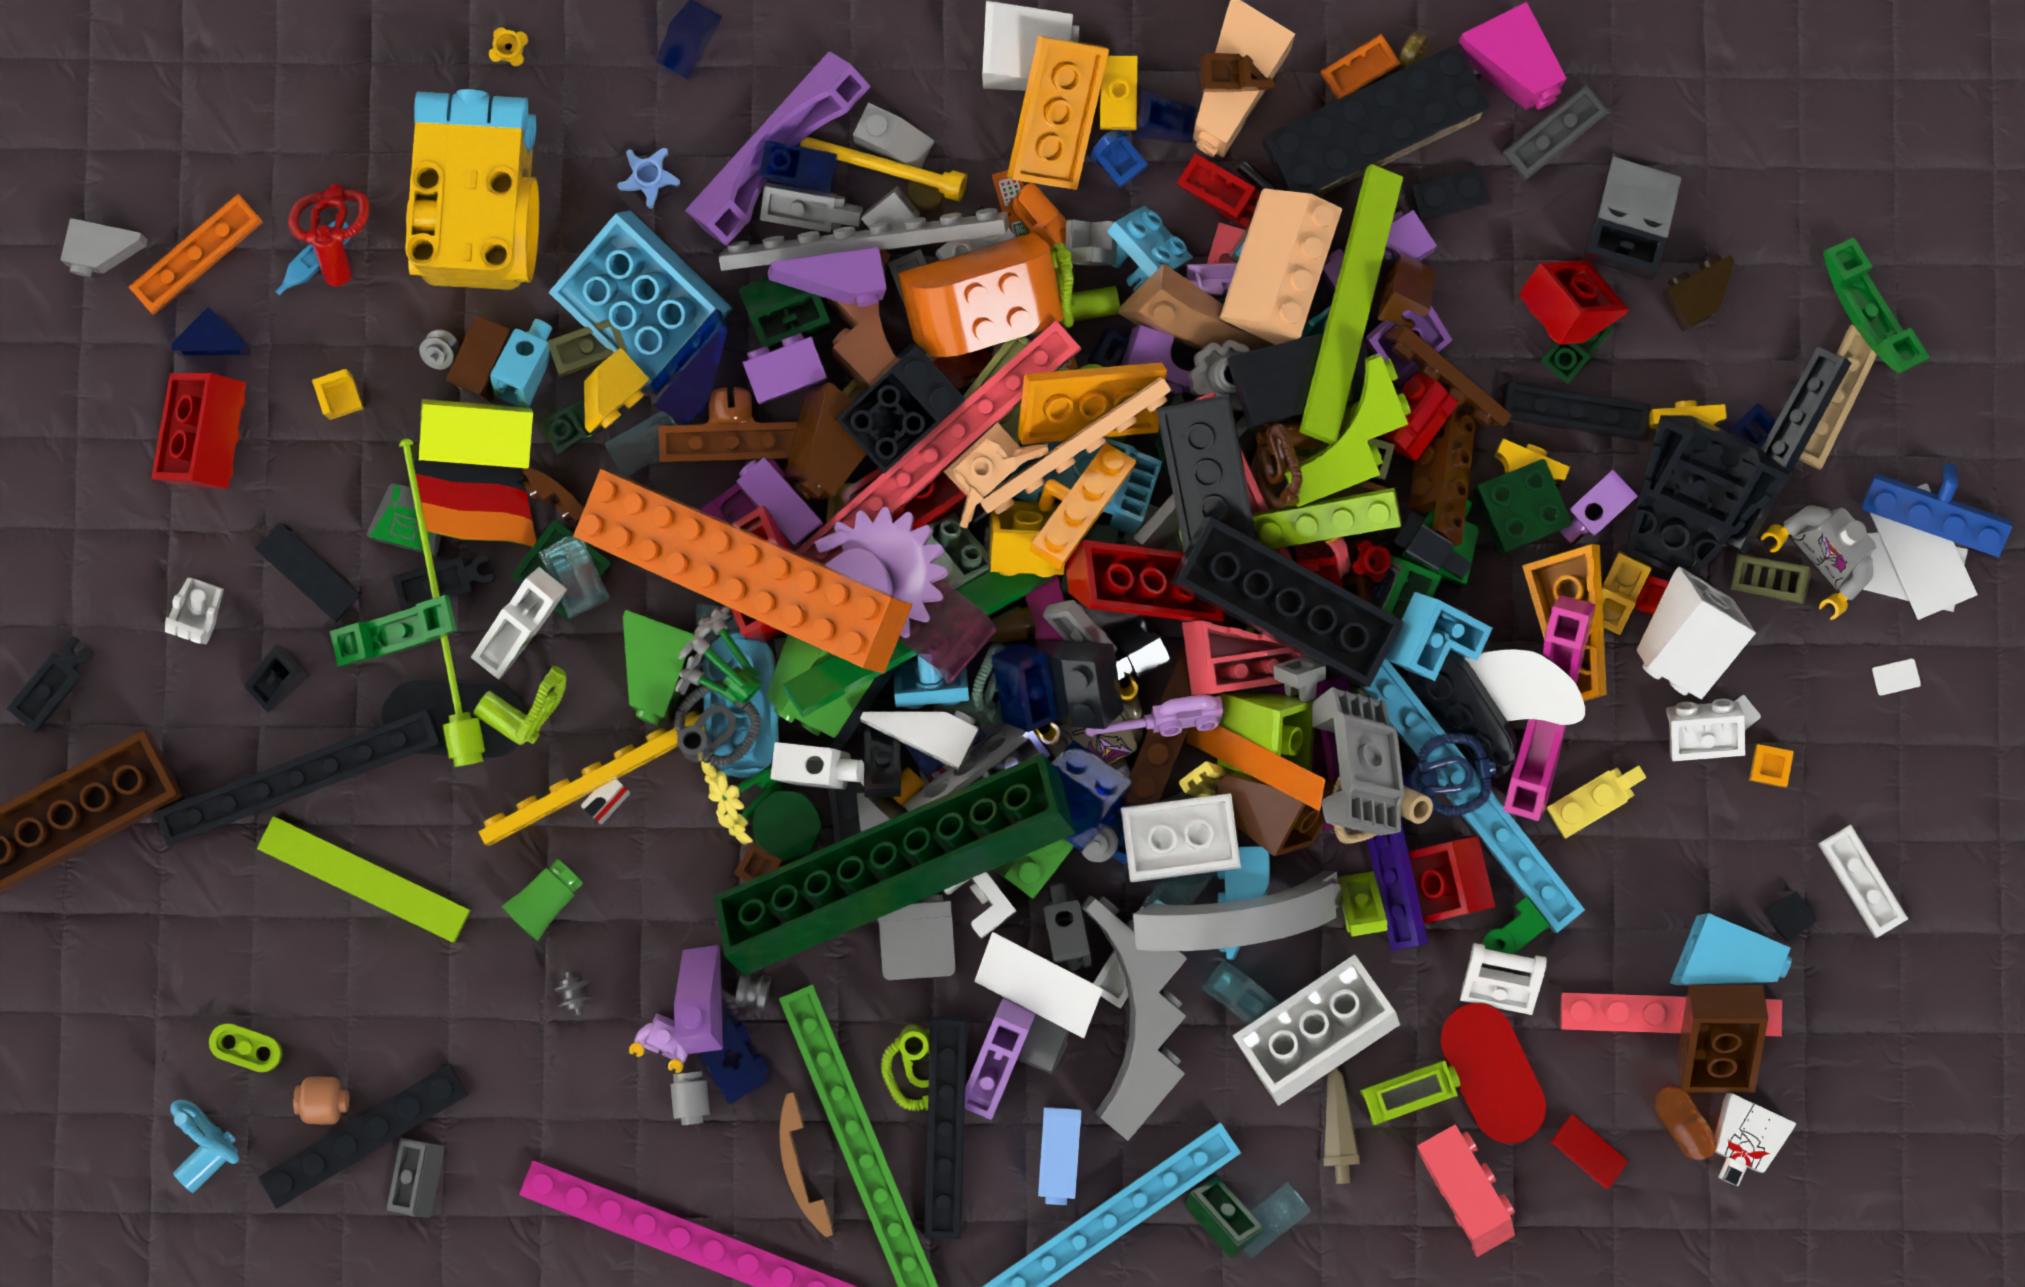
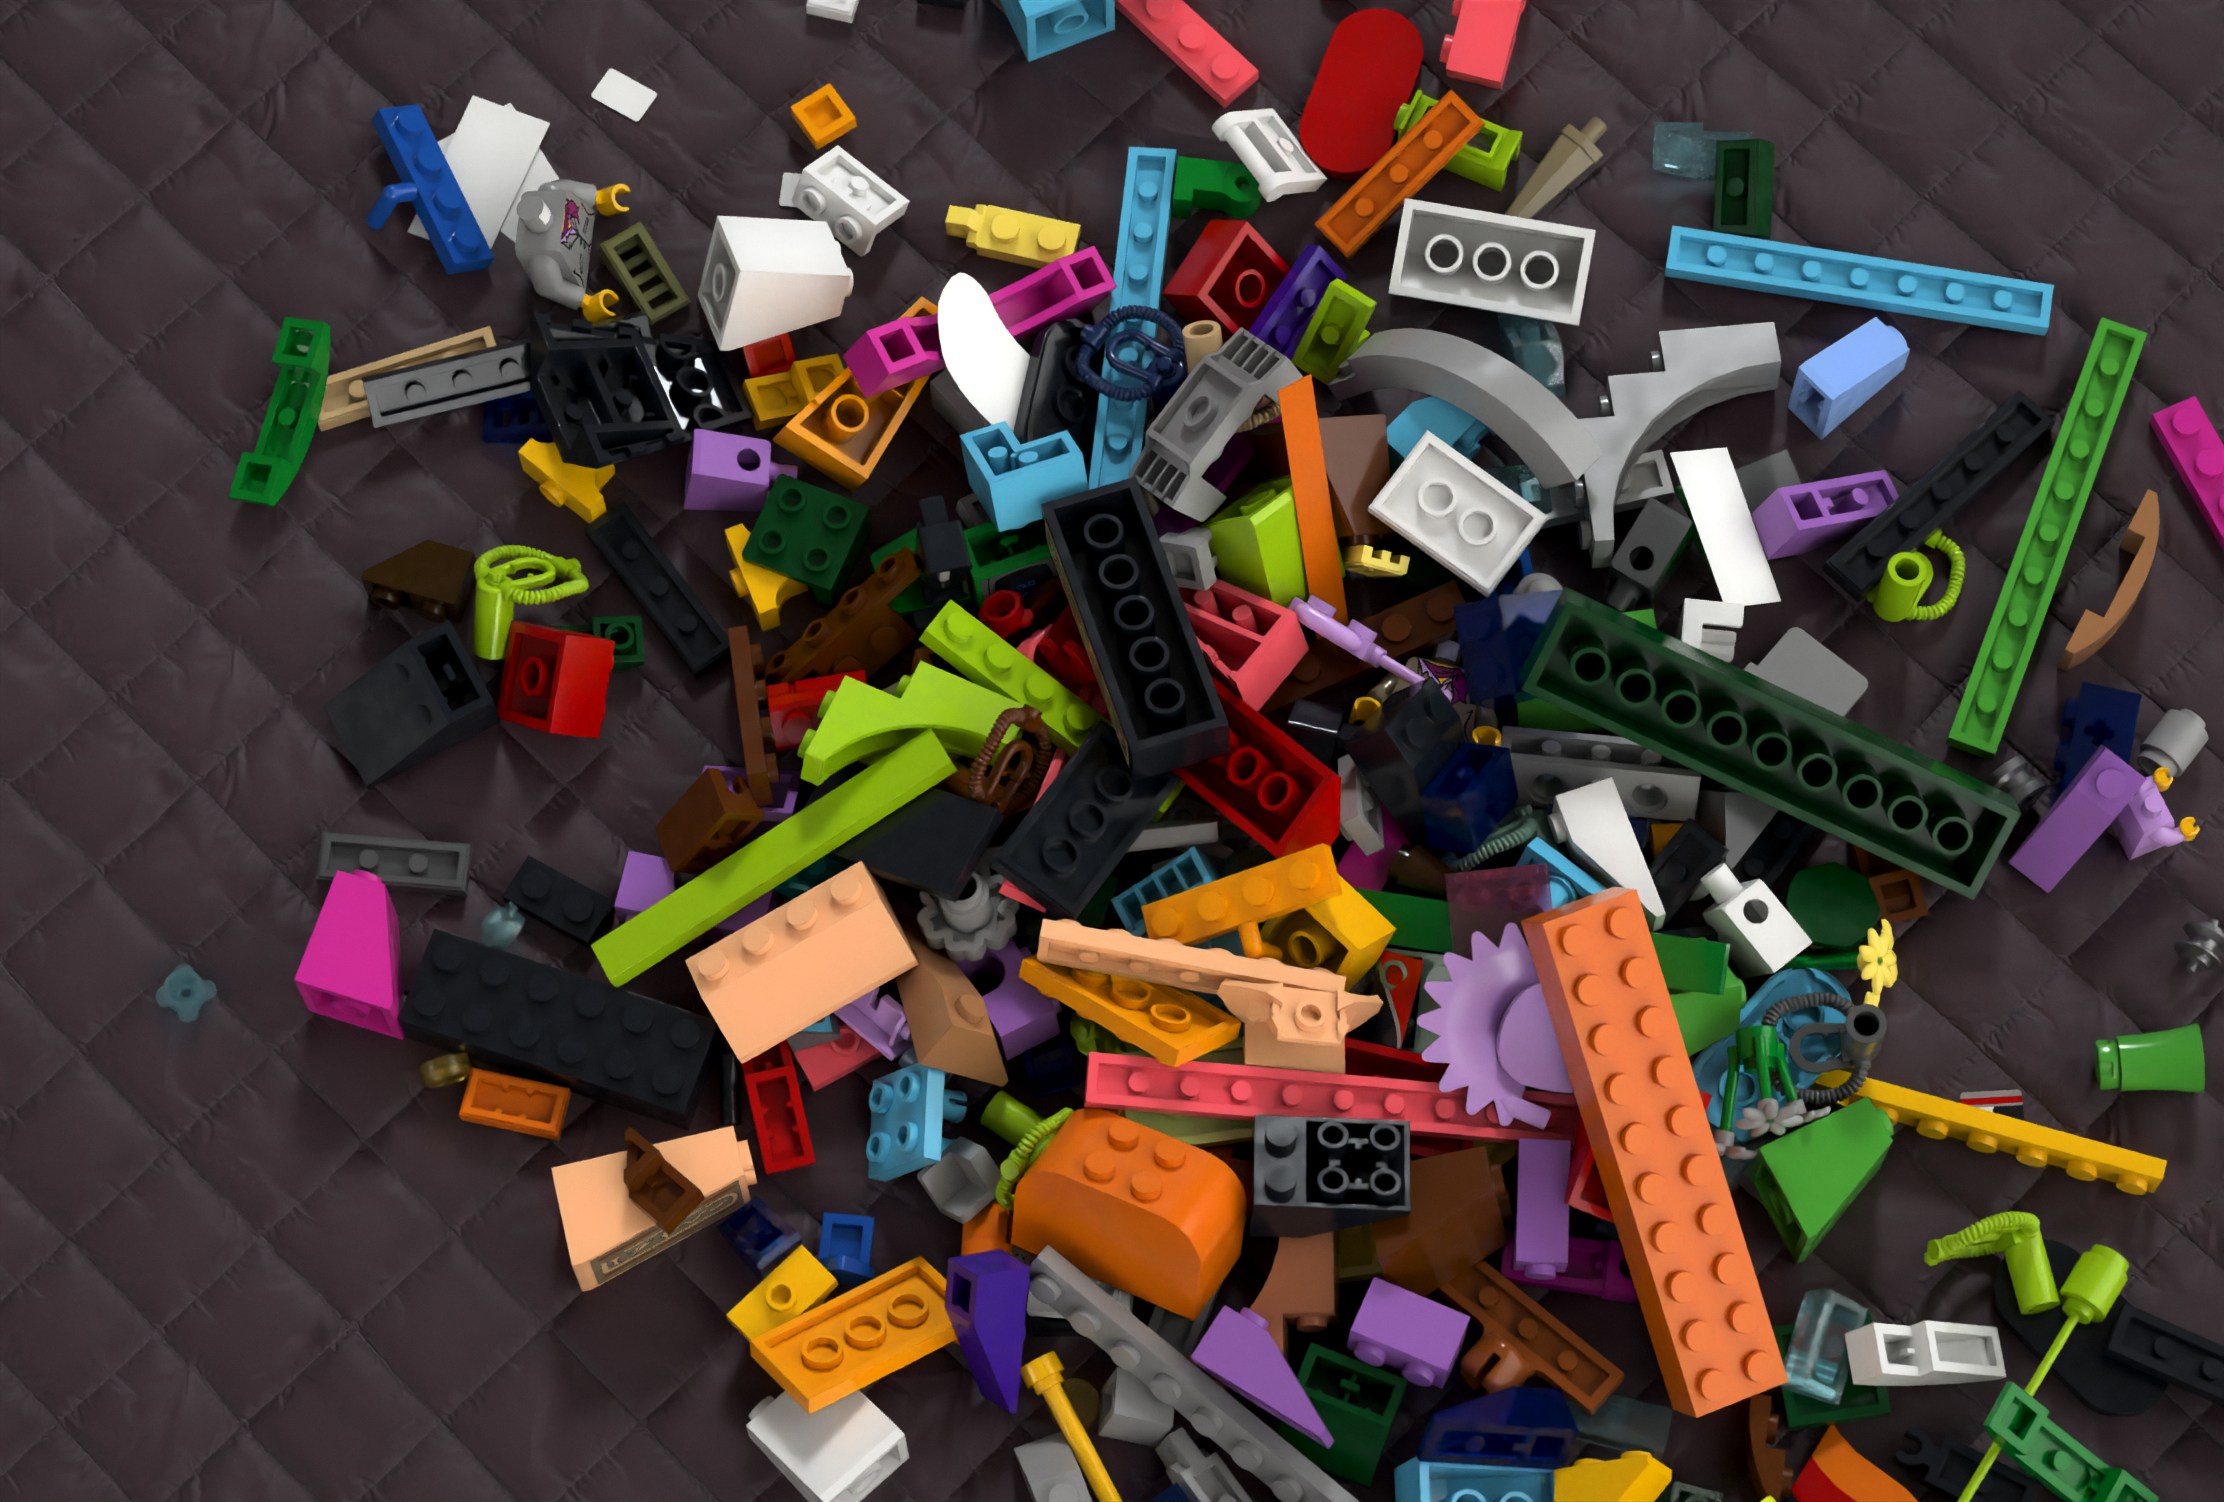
camera: 135 degrees left, 15 degrees down
none -> lime piece [472,545,589,660]
none -> clear light blue plate [480,901,526,950]
none -> dark purple slope [944,1249,1030,1414]
none -> orange tile [1314,89,1485,260]
none -> sticker [1360,950,1424,1049]

